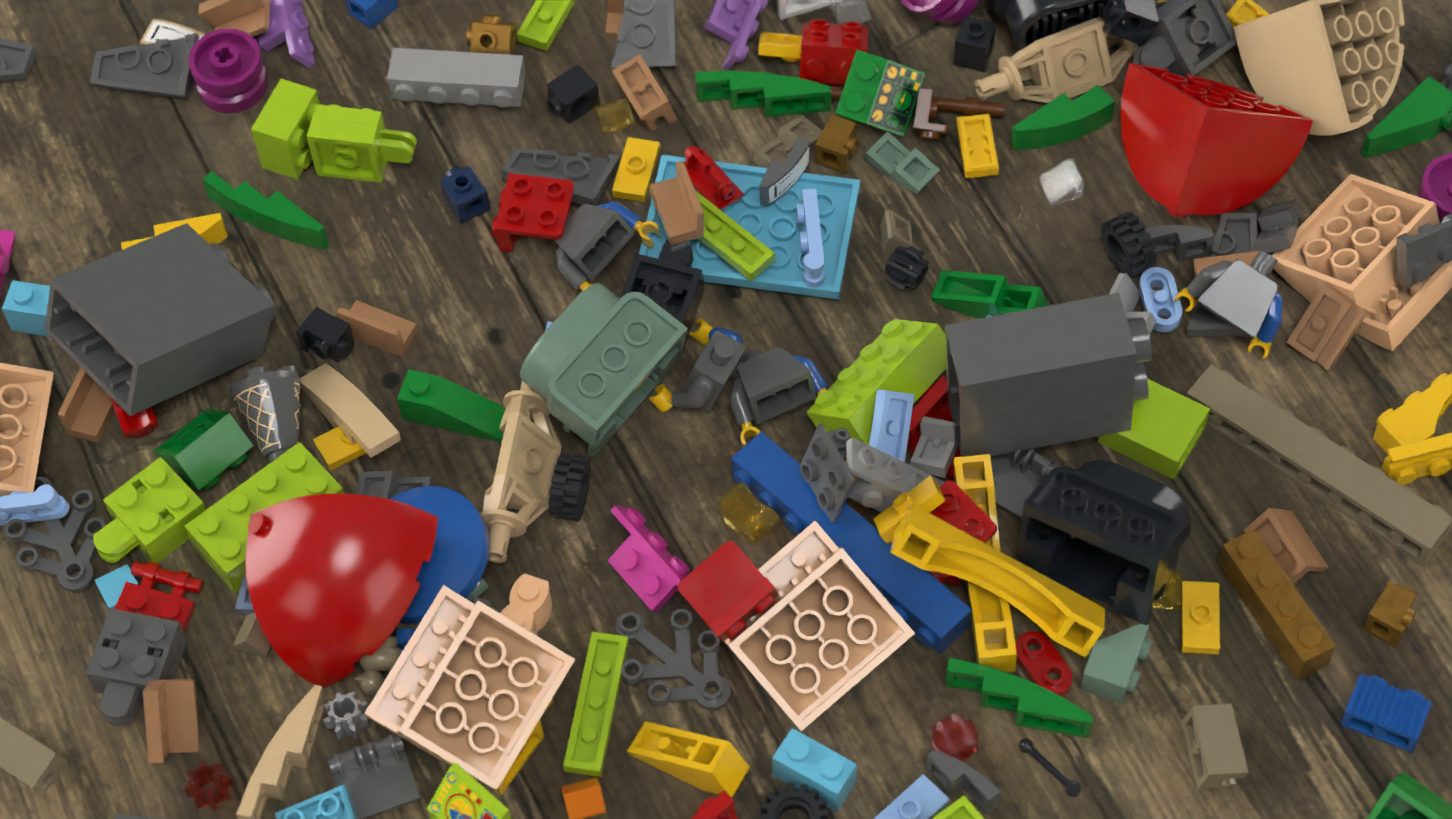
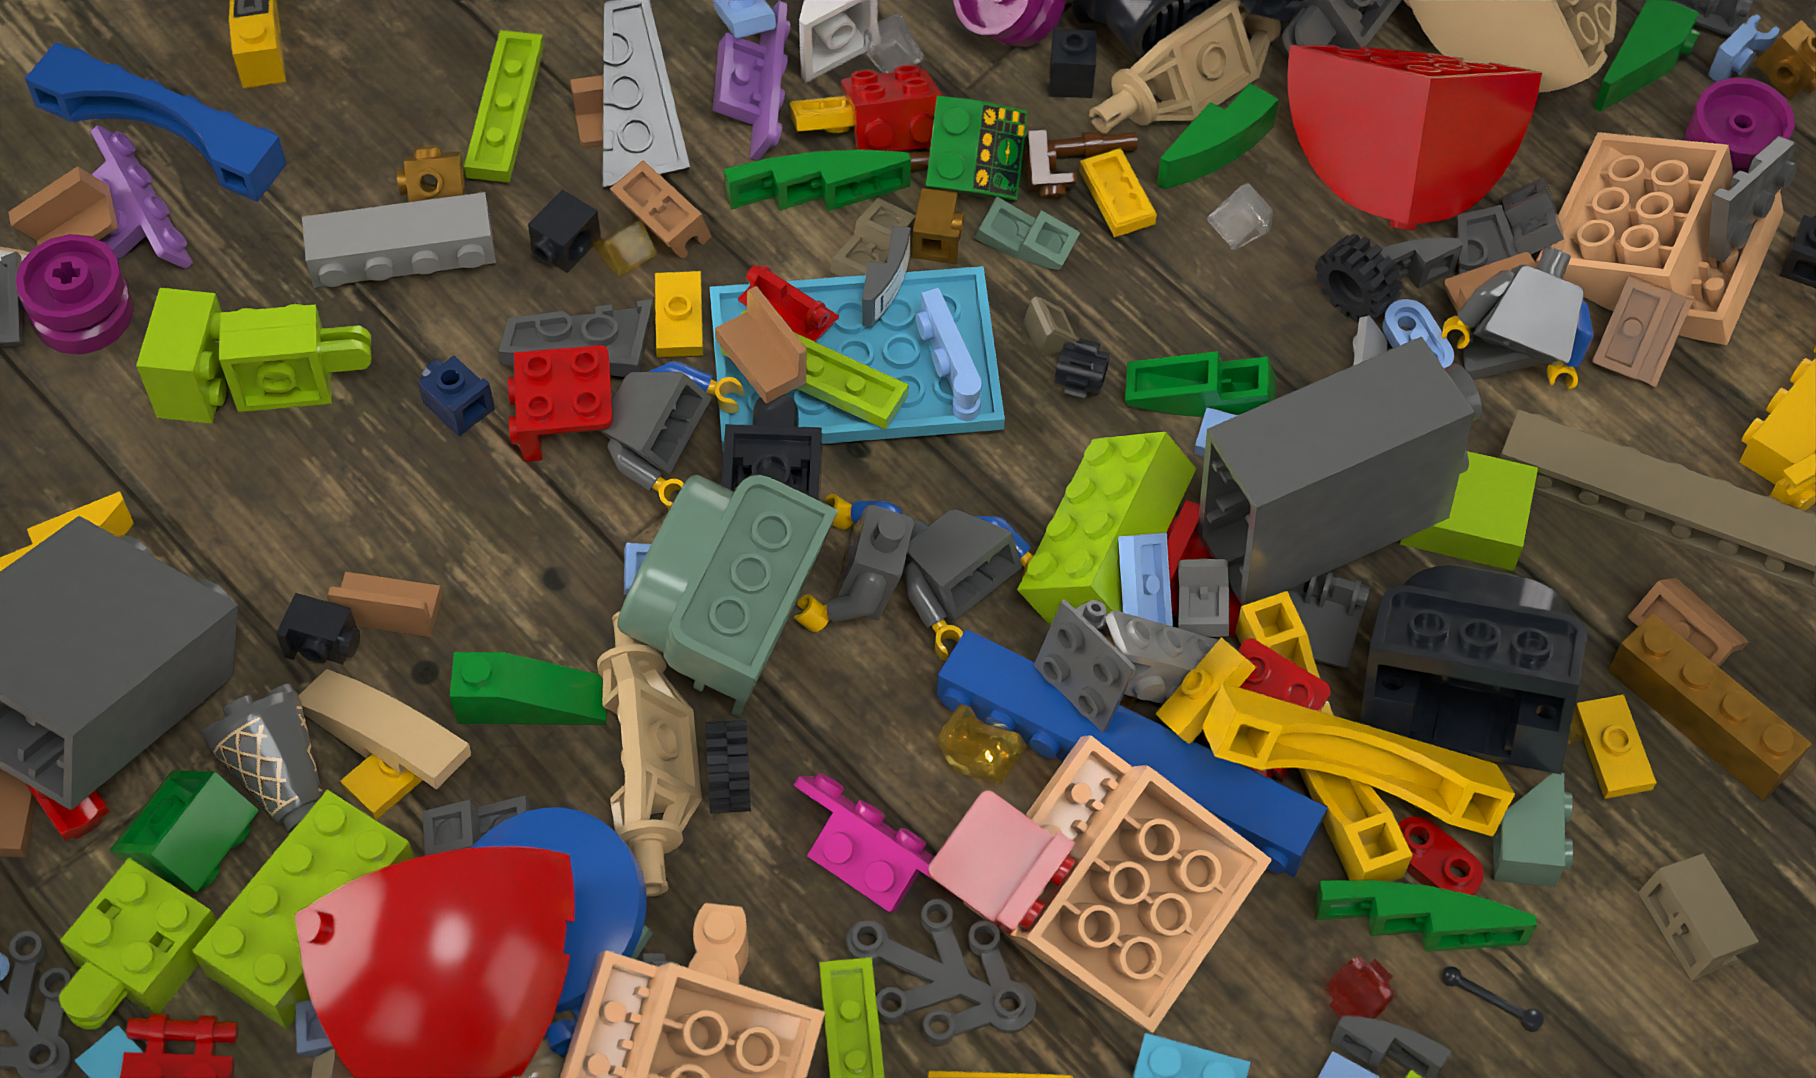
camera: 20 degrees left, 0 degrees up
green slope [202,171,329,250] -> none

